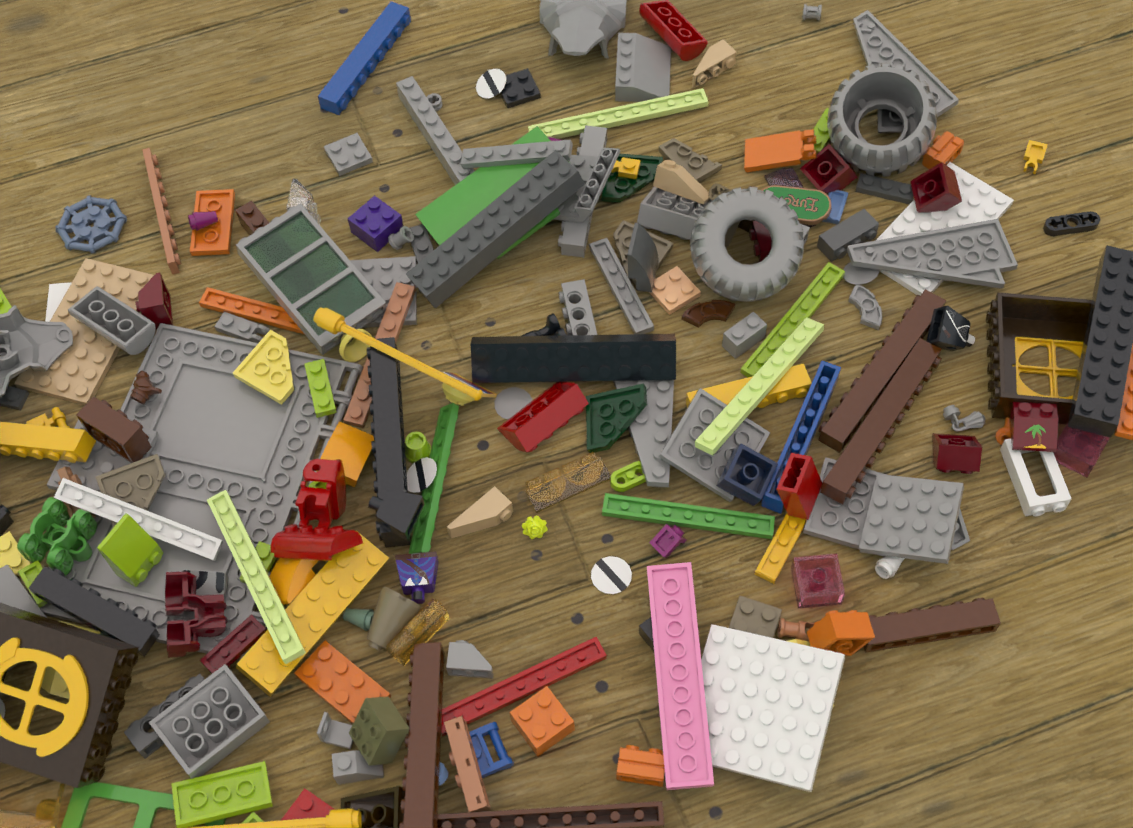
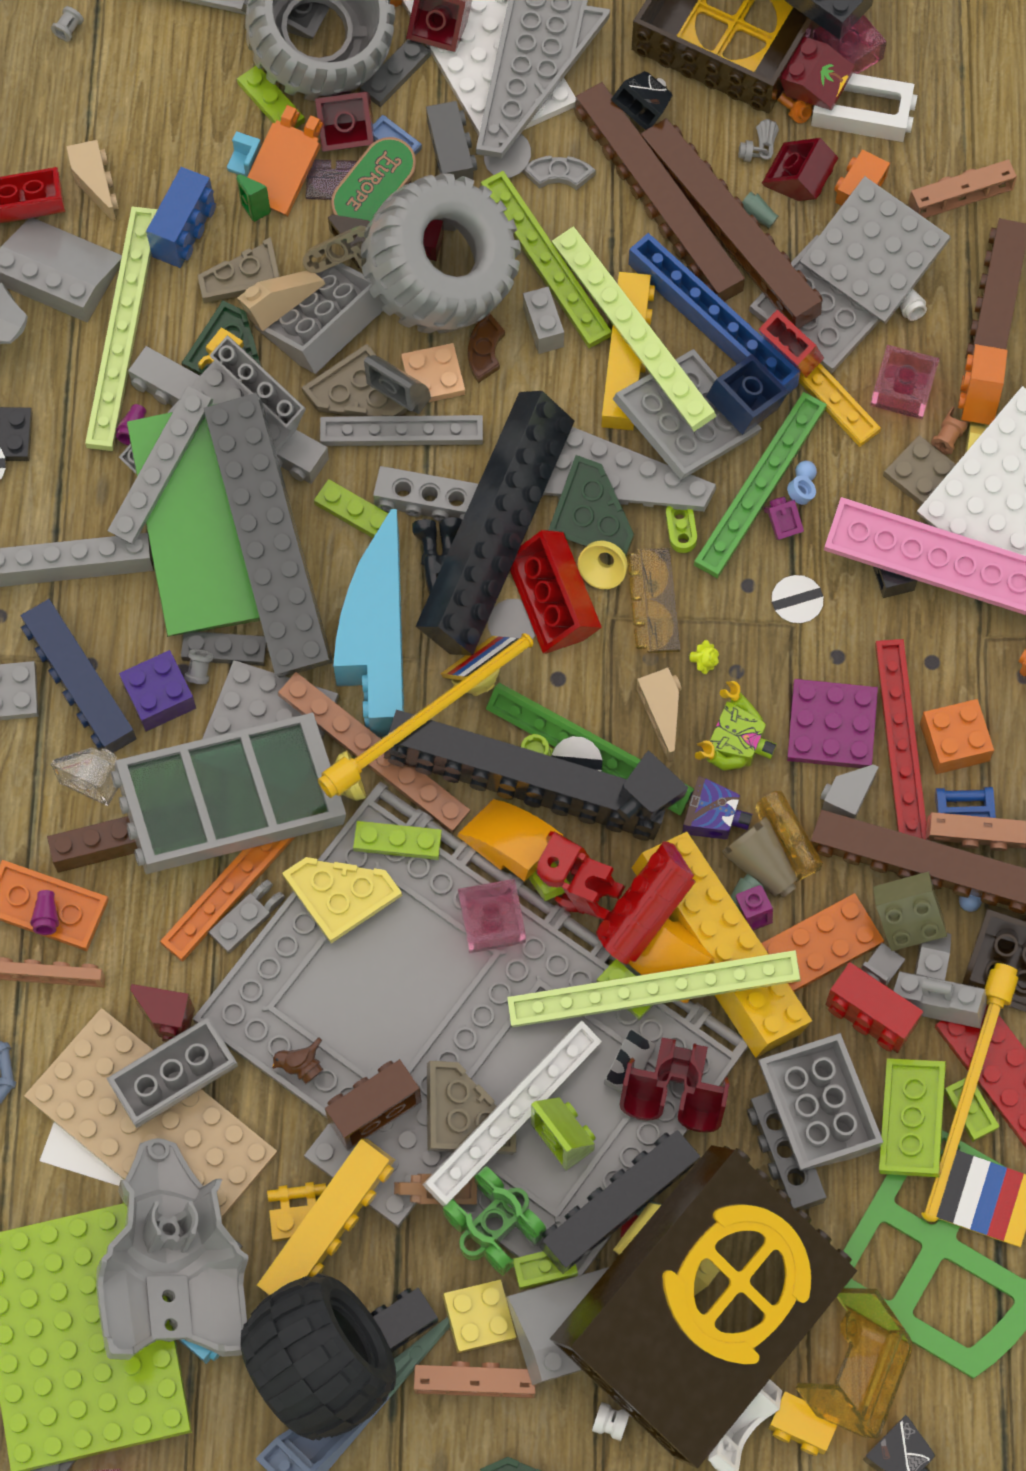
camera: 70 degrees left, 10 degrees up
dark red plate [200,614,267,674] -> none
none -> dark blue brick [20,599,137,756]
none -> blue brick [146,167,216,268]
none -> medium azure panel [227,131,261,177]
none -> green slope [236,174,271,222]
none -> lime plate [314,479,388,538]
none -> medium azure slope [333,509,404,737]
none -> clear pink brick [458,879,526,953]
none -> light yellow piece [578,541,628,589]
none -> lime torso [695,681,777,771]
none -> magenta bracket [736,885,773,931]
none -> sand green cone [742,192,779,228]
none -> light blue plate [787,461,817,505]
none -> magenta plate [787,679,878,768]
none -> red brick [825,962,923,1053]
none -> orange brick [834,149,890,206]
none -> light grey piece [894,971,987,1028]
none -> nougat piece [908,159,1017,218]

